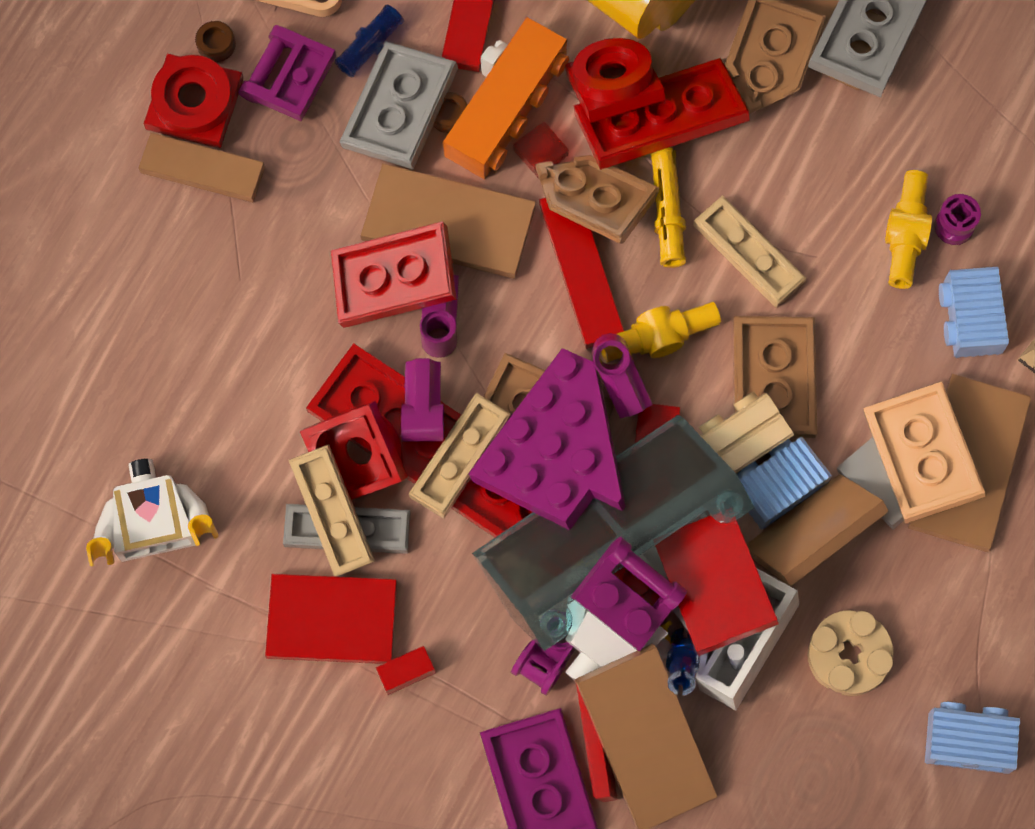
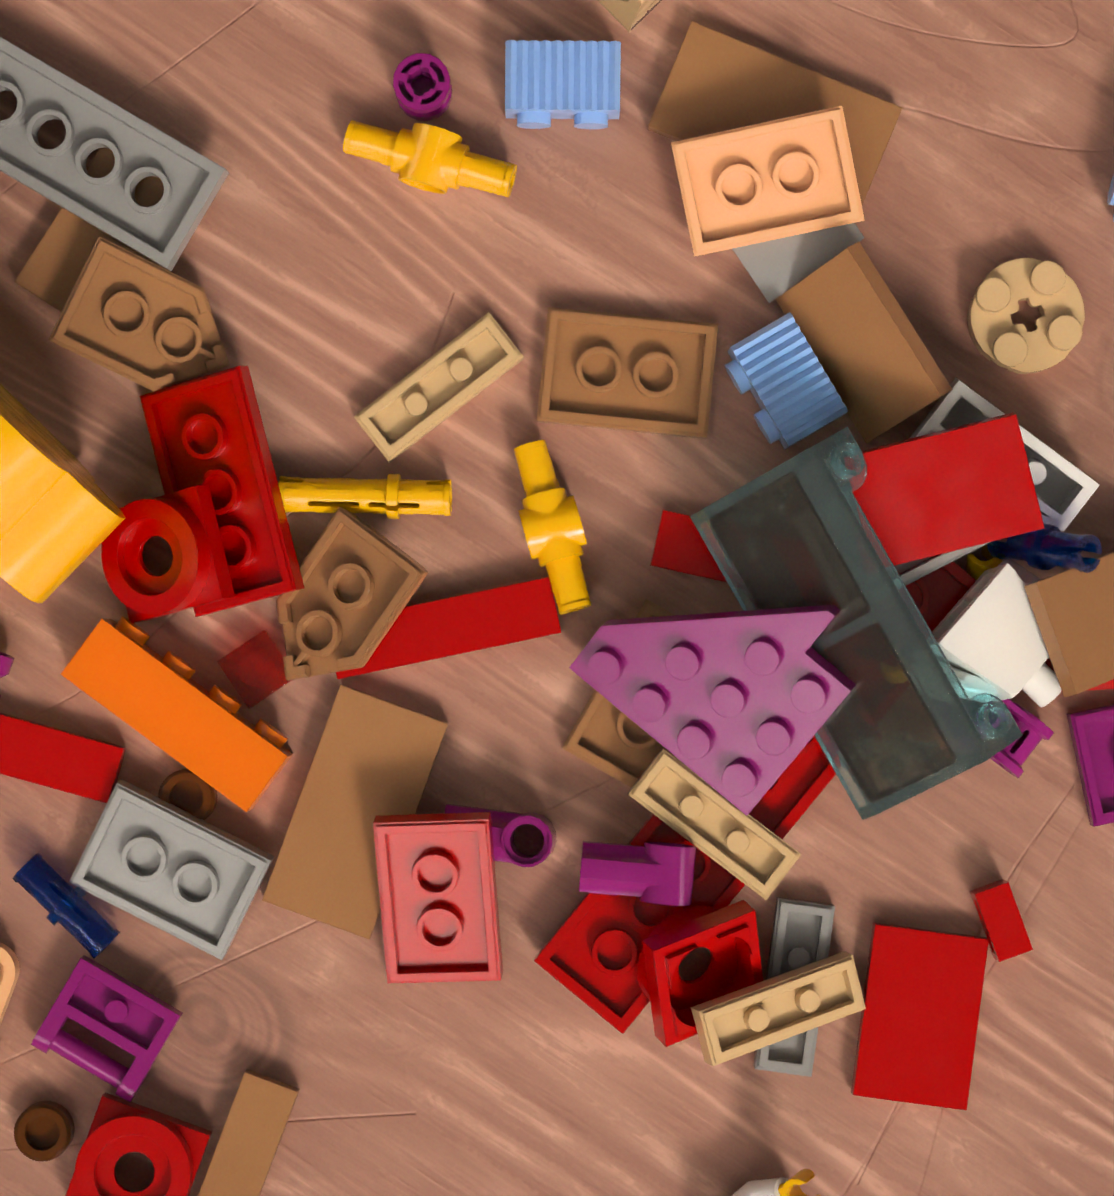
camera: 85 degrees left, 15 degrees up
white tile [481,40,508,77] -> none
magenta plate [570,537,687,652] -> none
magenta piece [592,333,652,419] -> none
tan brick [695,391,794,481] -> none

